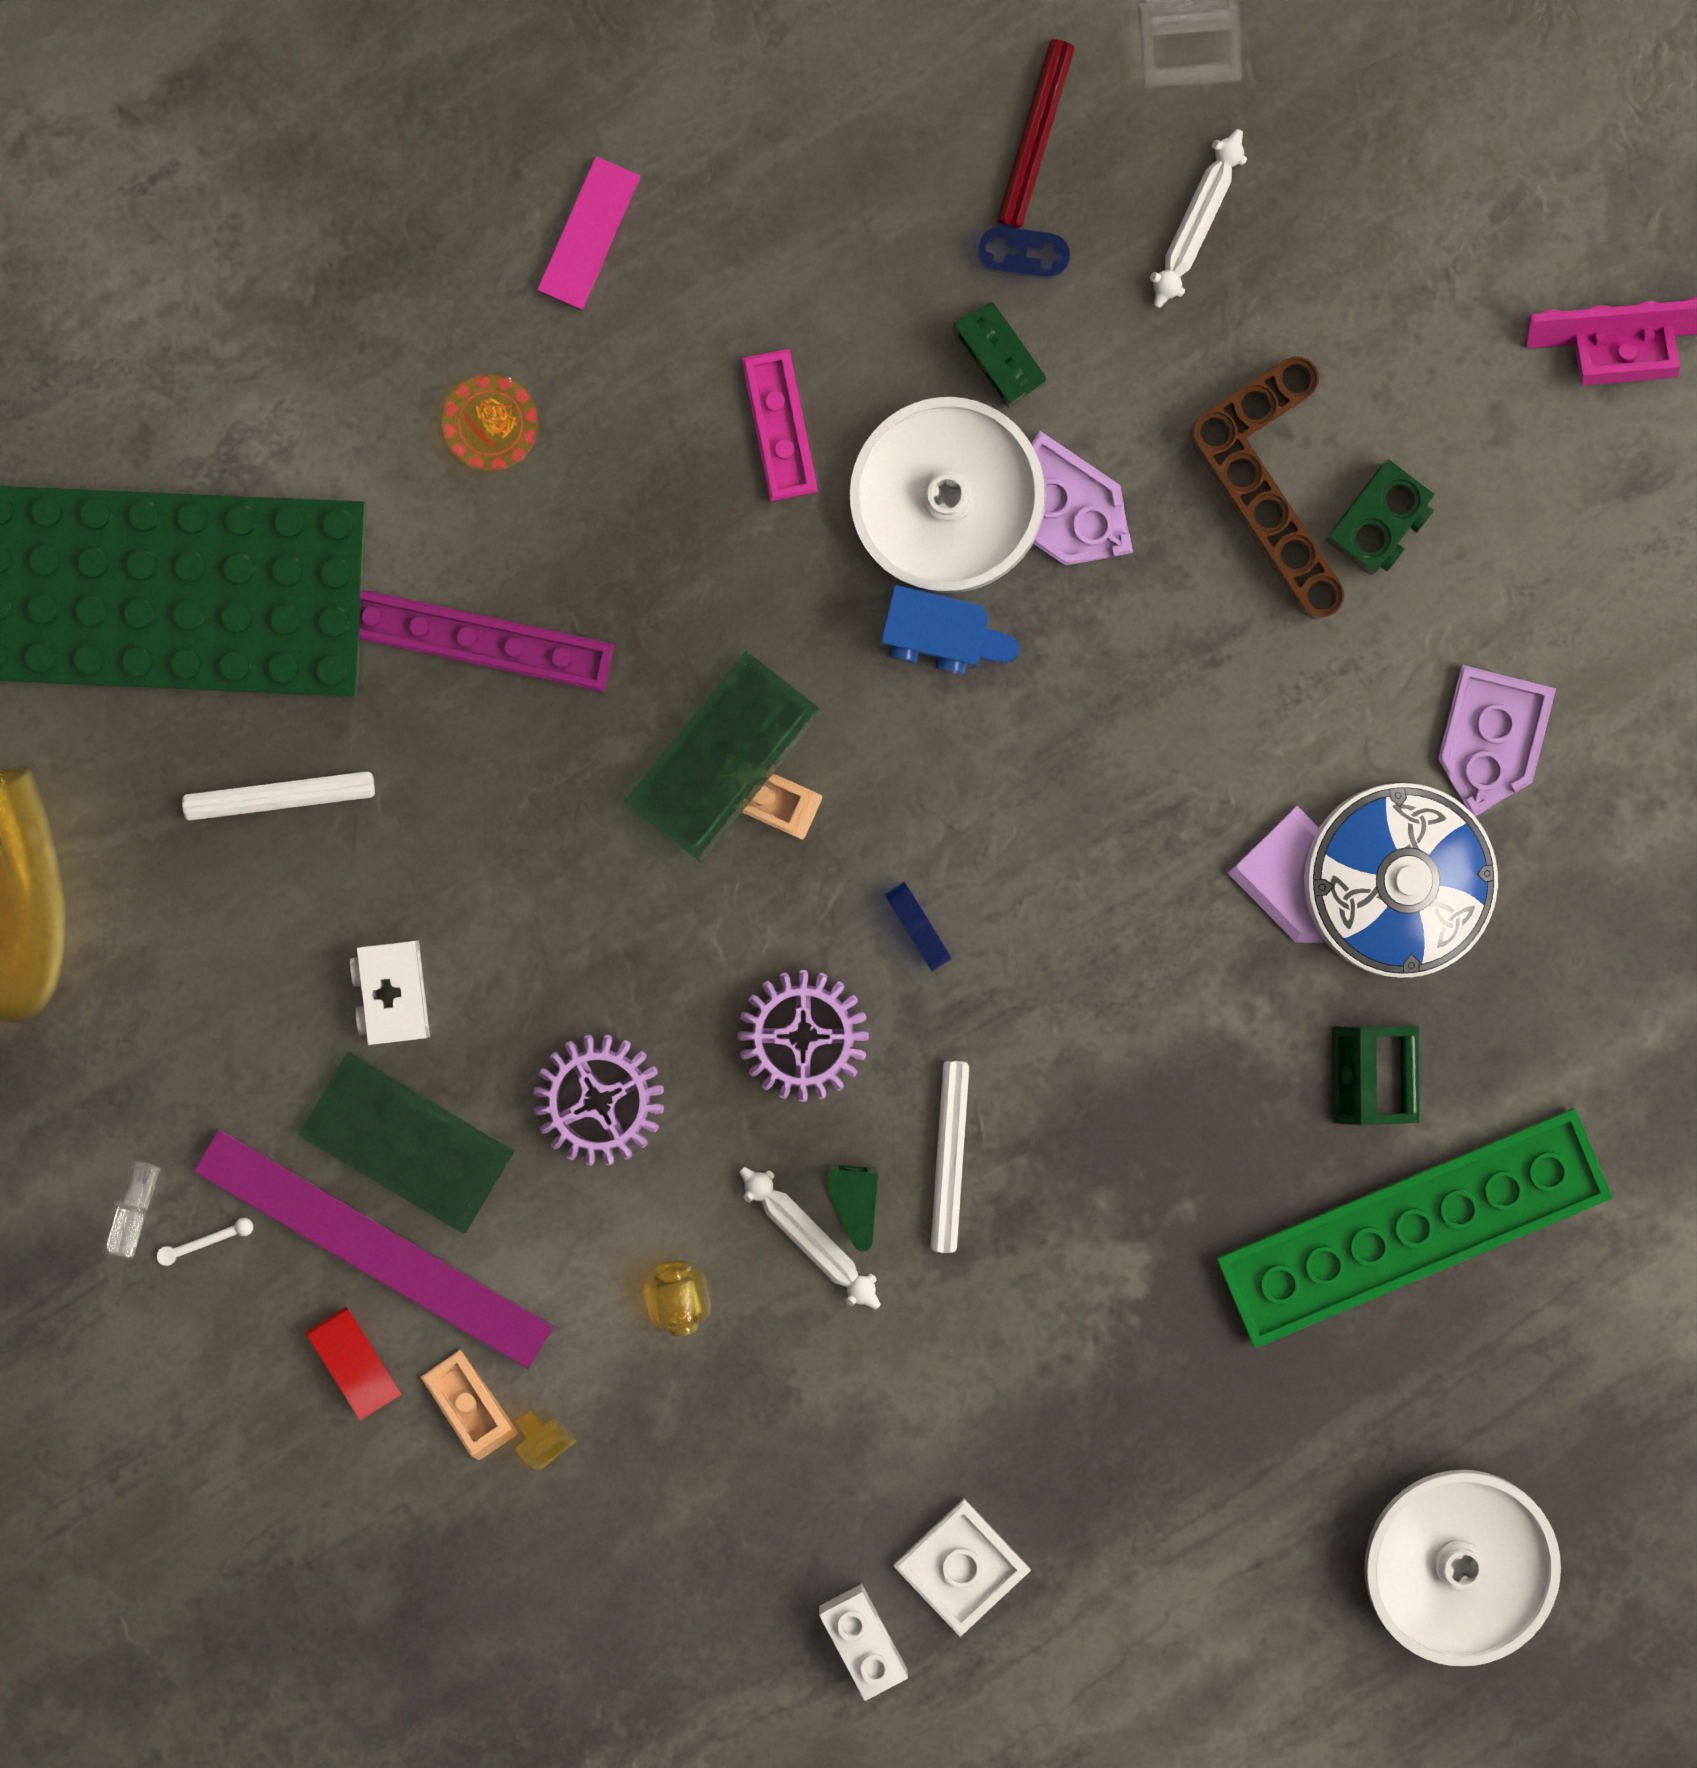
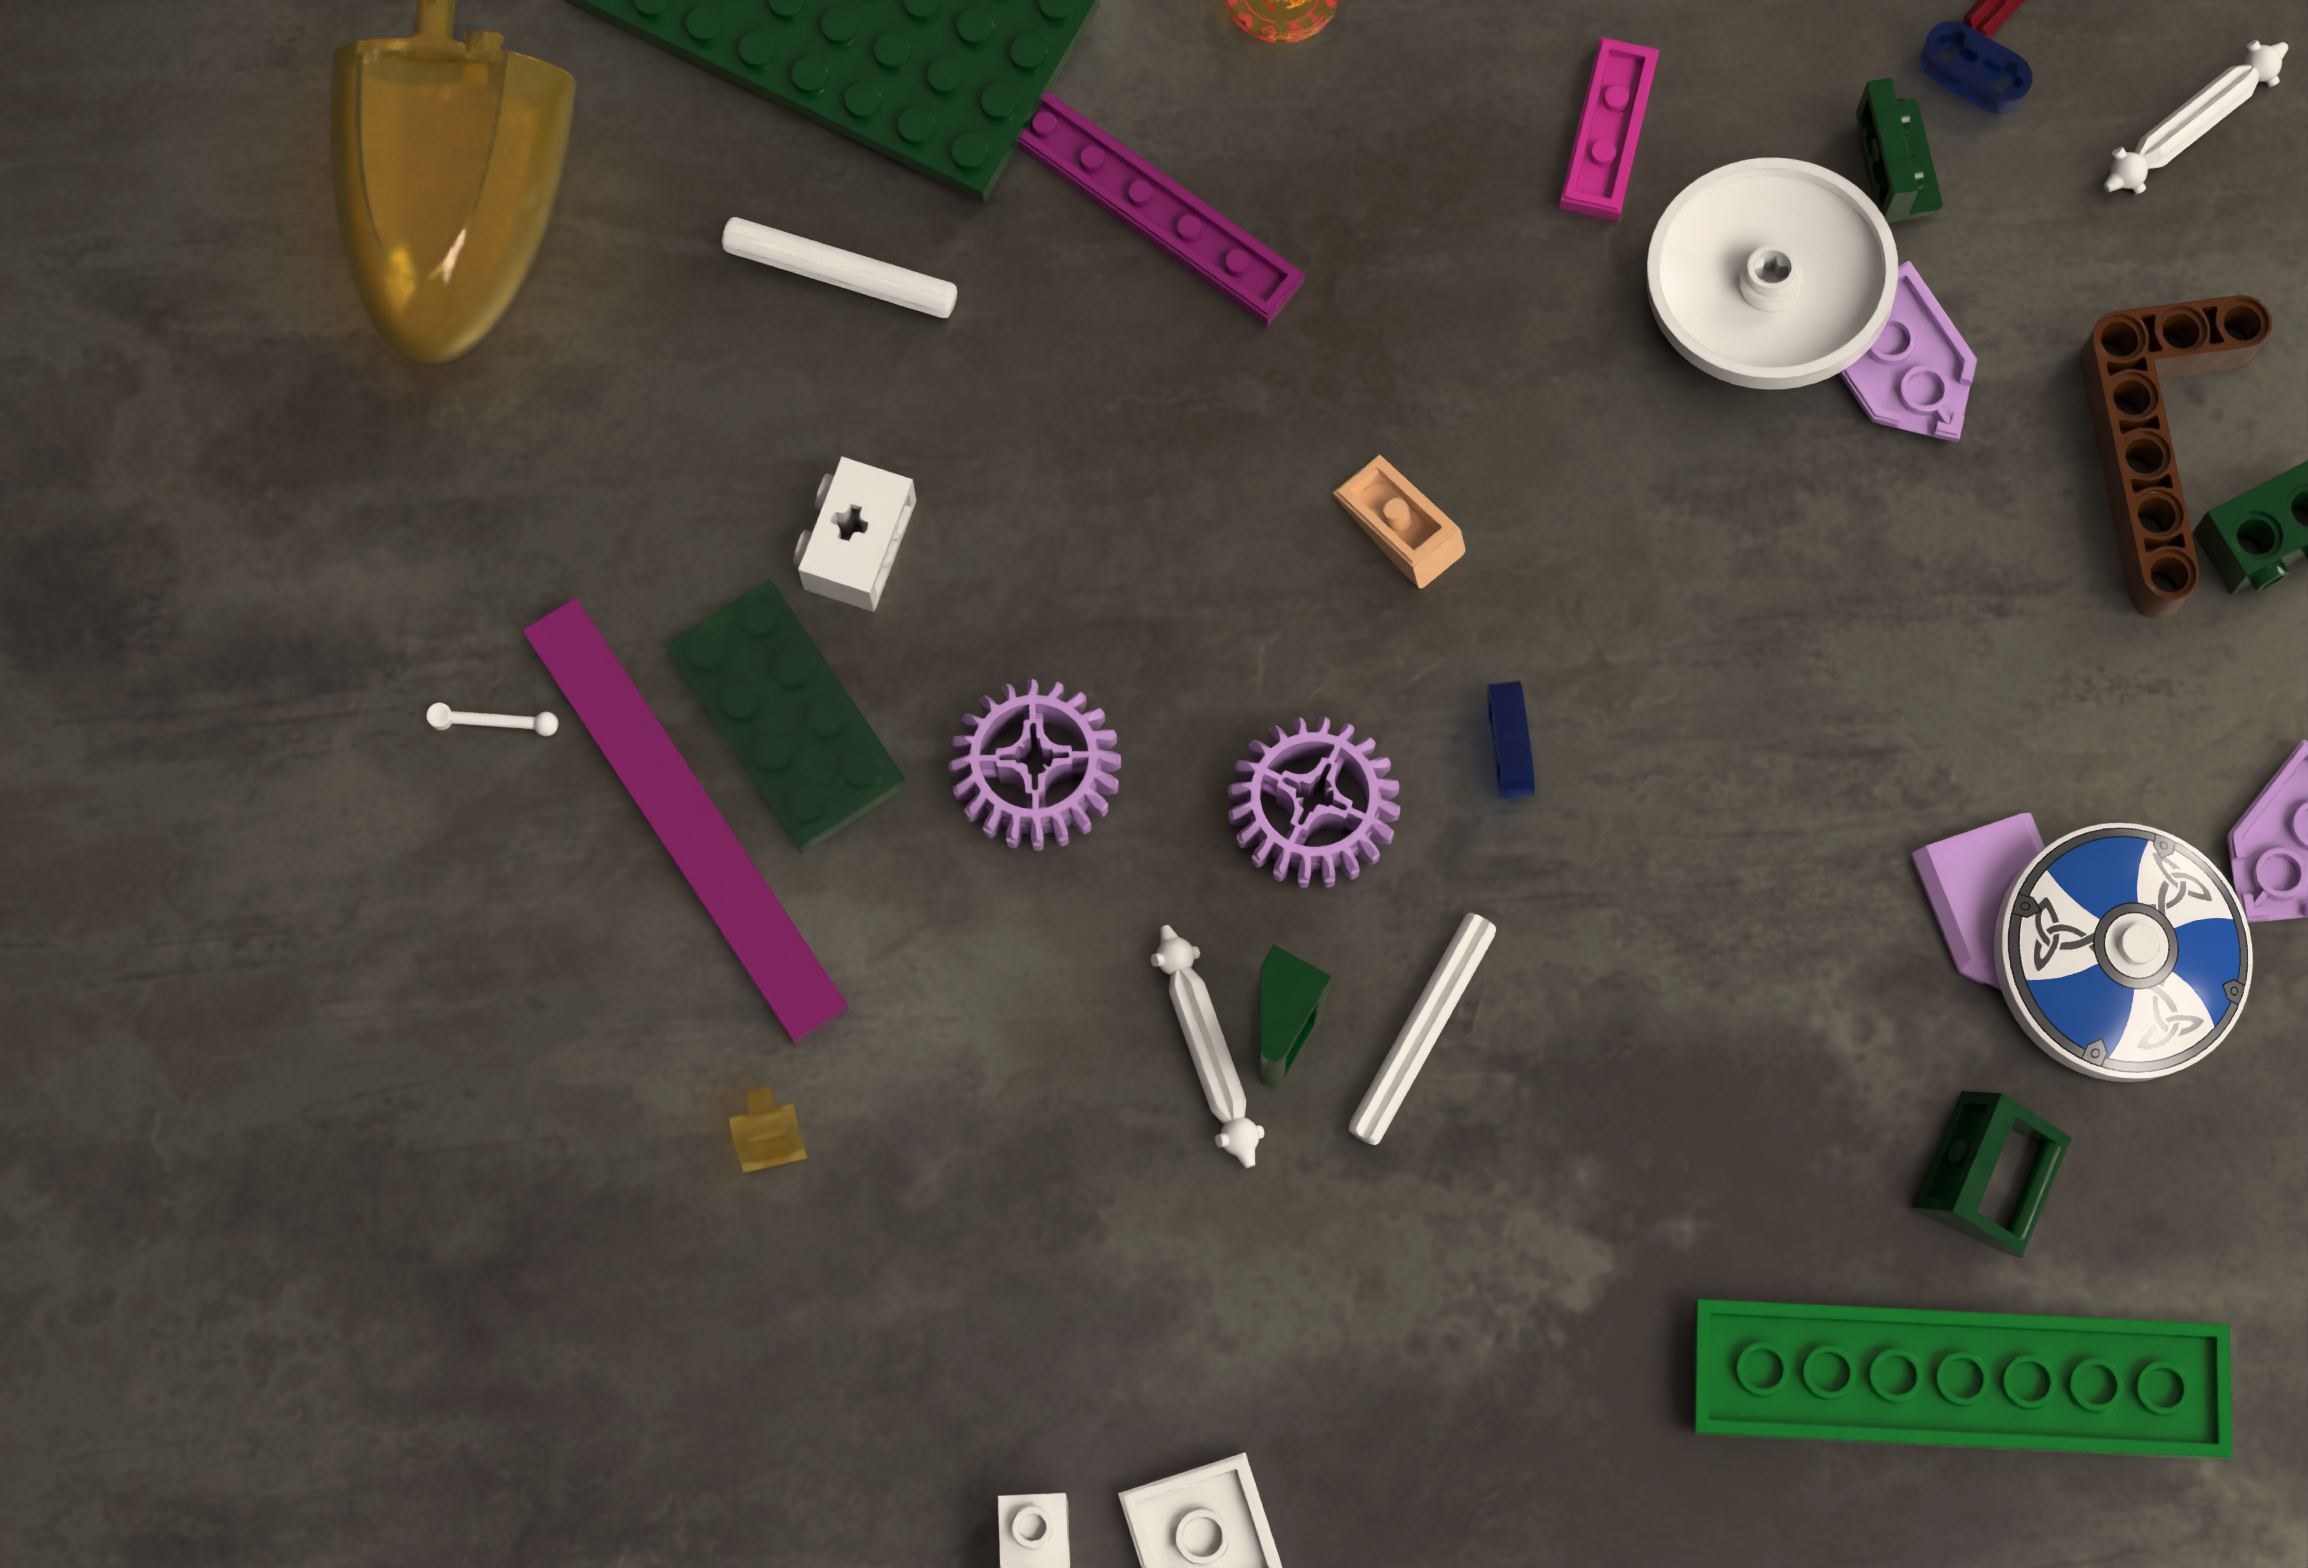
camera: 30 degrees right, 15 degrees down
clear axle [106,1159,161,1258] -> none
red slope [305,1307,401,1421] -> none
light nougat slope [421,1350,518,1460] -> none
clear green plate [624,650,823,863] -> none
clear yellow head [644,1260,712,1336] -> none
blue hinge [880,585,1020,675] -> none

